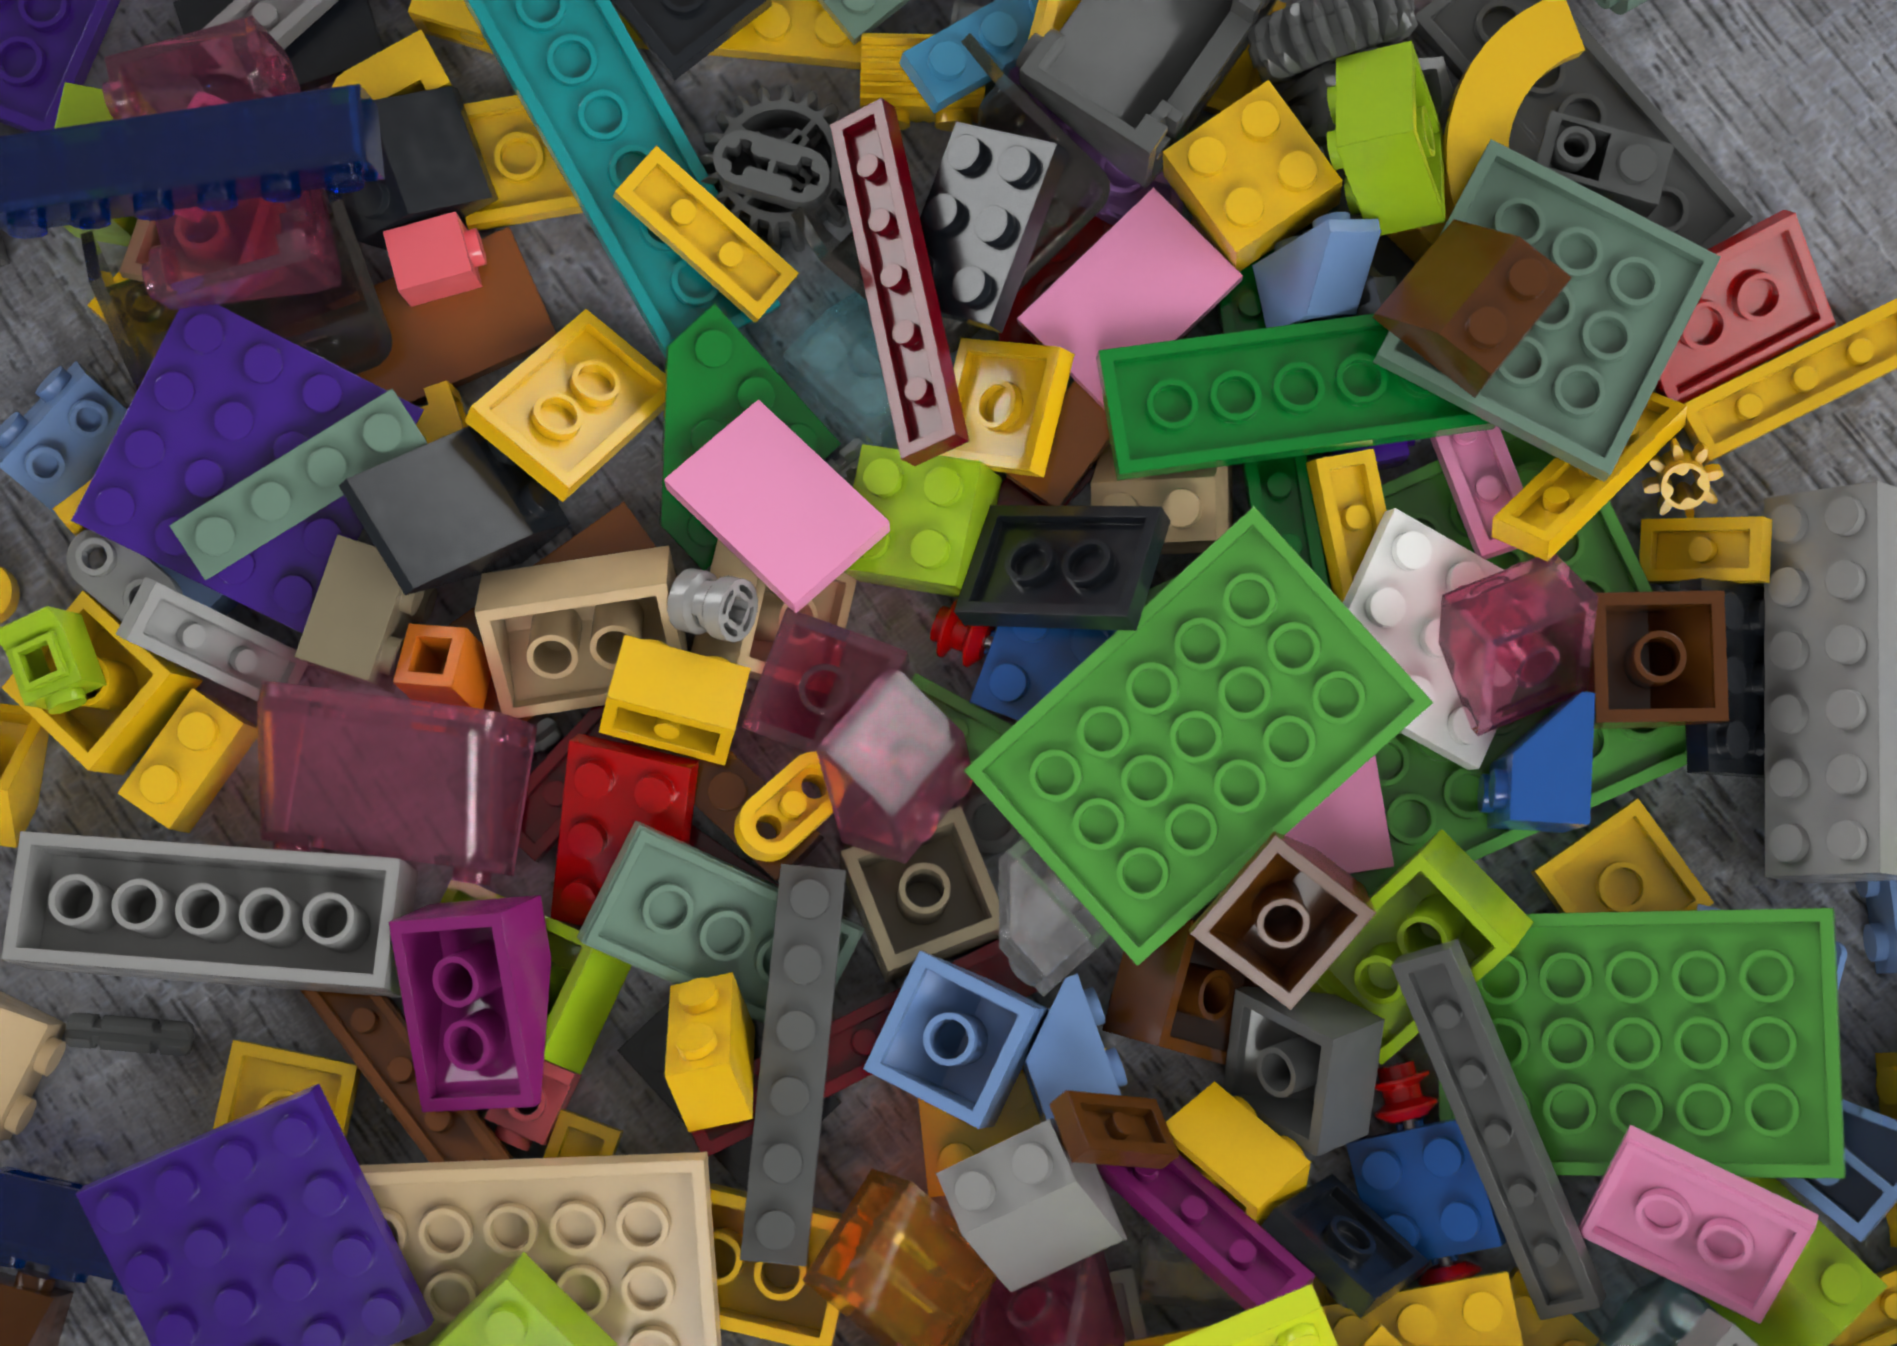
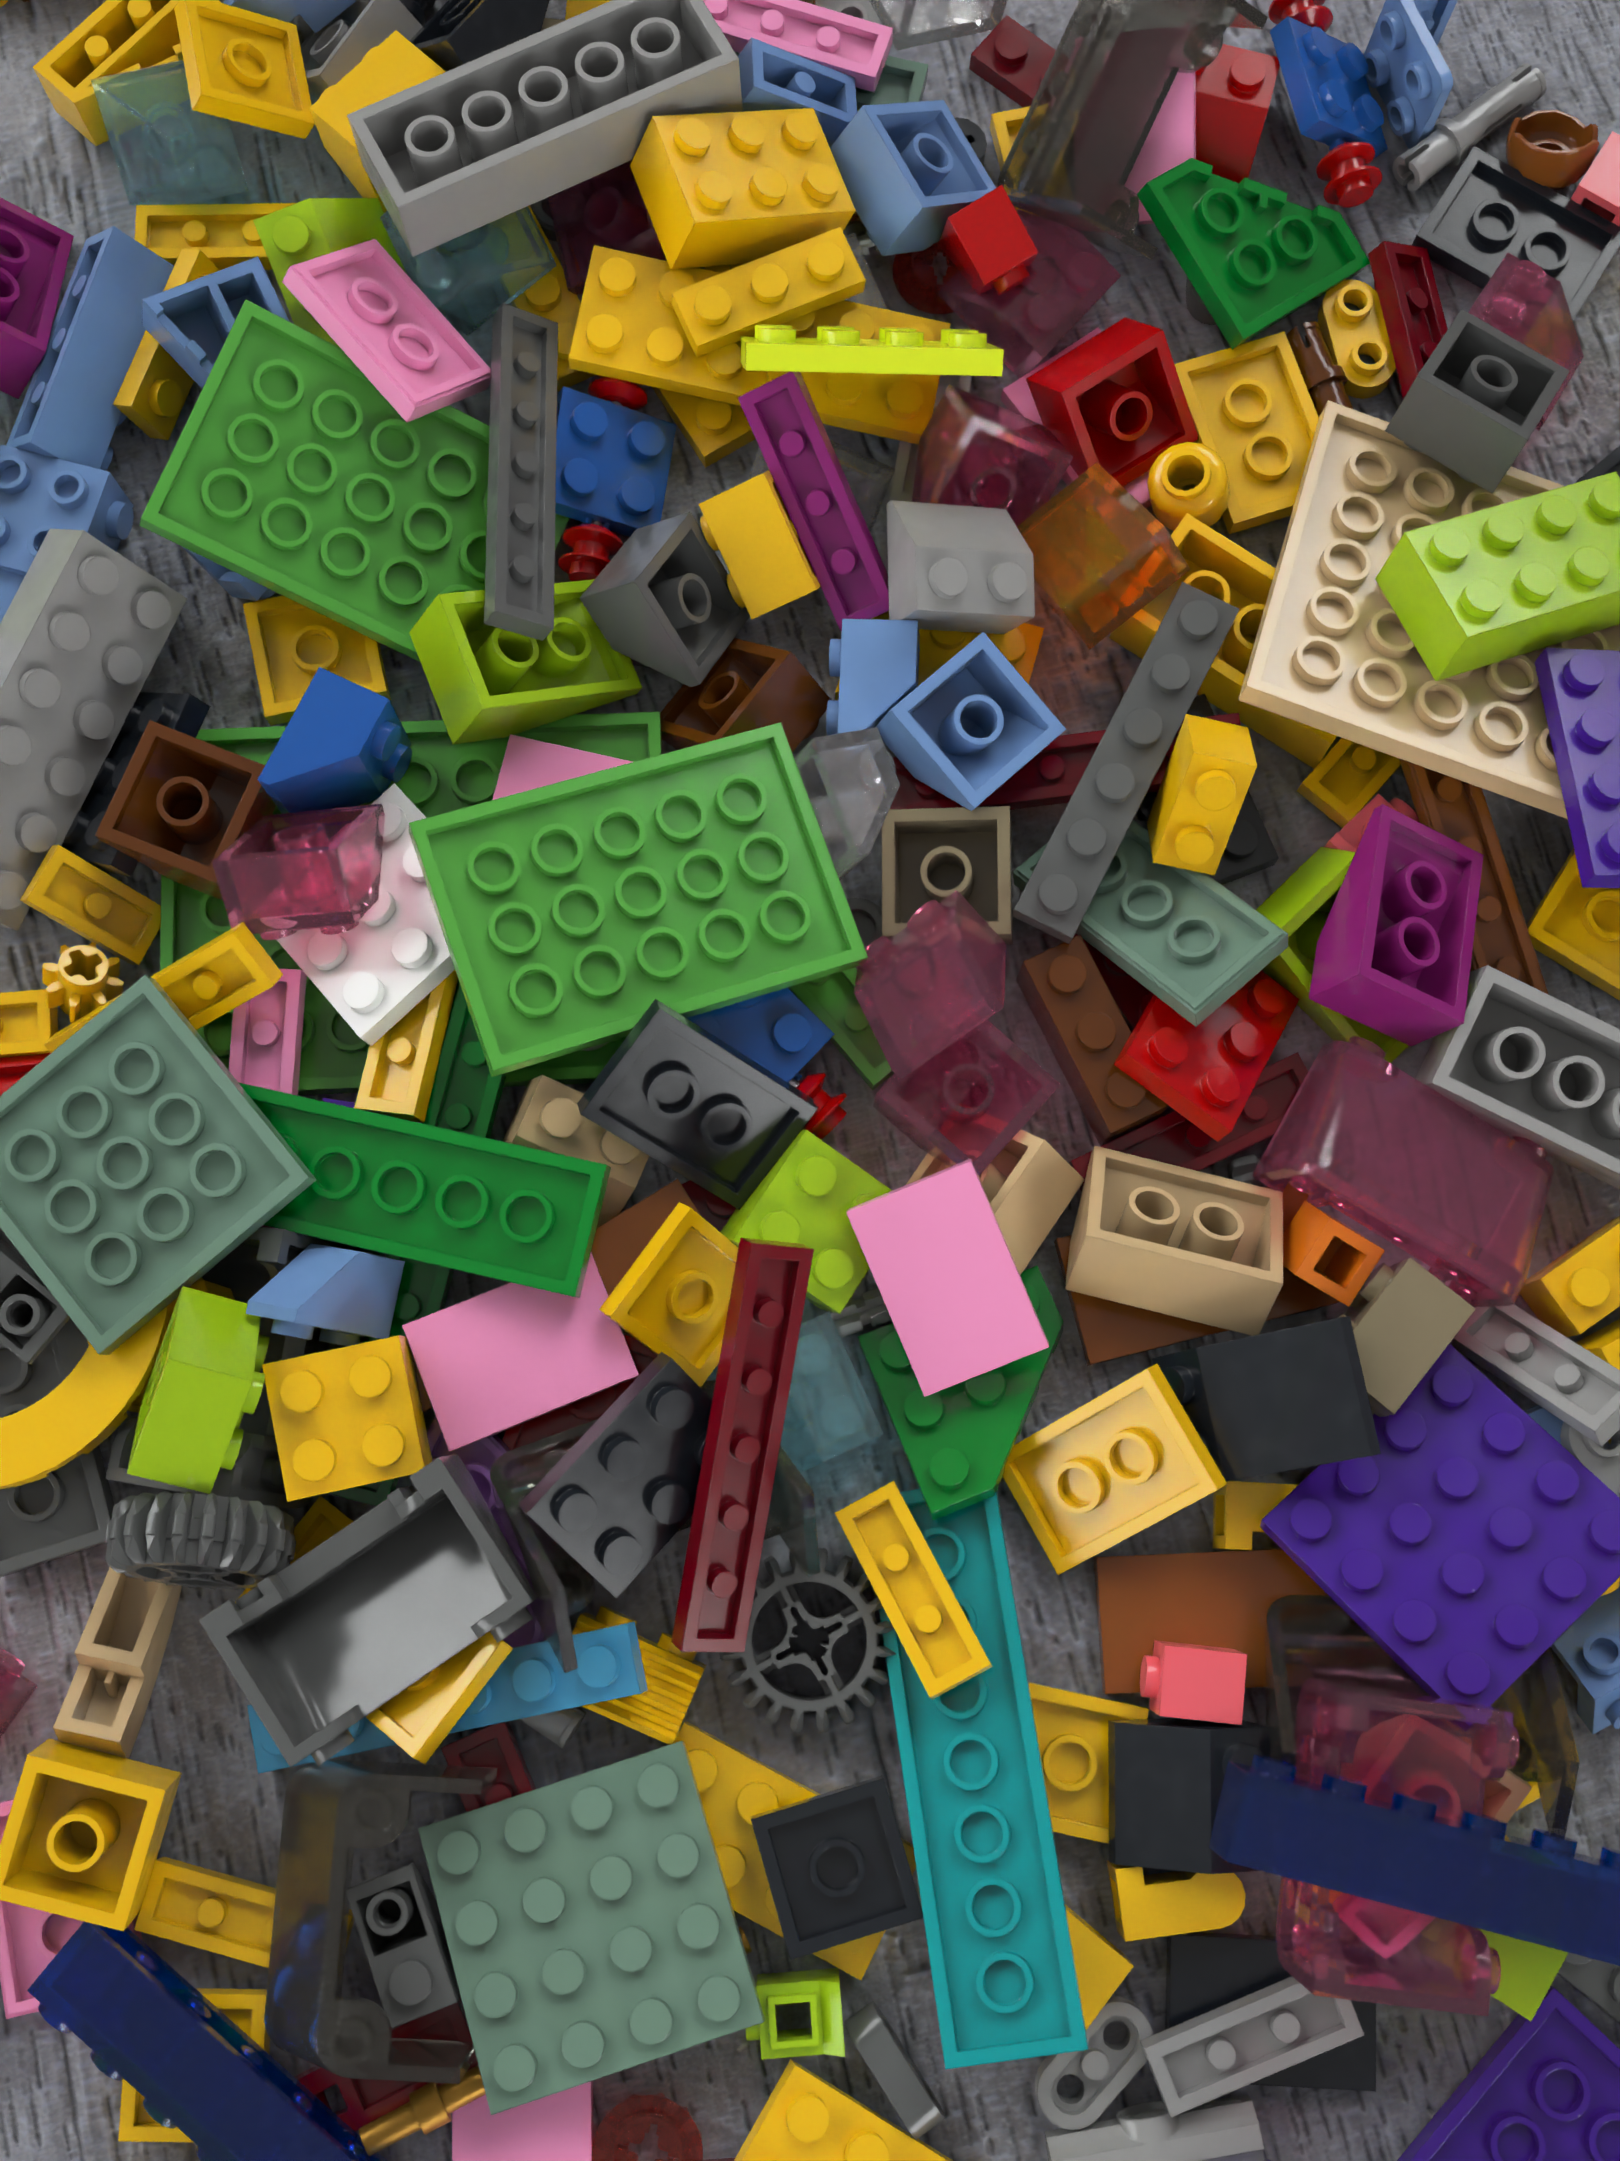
camera: 165 degrees left, 5 degrees down
sand green plate [169,388,427,581] -> none
yellow brick [599,635,751,766] -> none
light grey wheel [667,568,758,643] -> none
dark grey beam [713,129,831,211] -> none
yellow plate [734,751,849,862] -> none
reddish brown plate [1049,1090,1180,1169] -> none
reddish brown slope [1189,831,1376,1010] -> none
black plate [1262,1174,1430,1318] -> none
reddish brown slope [1372,219,1572,398] -> none

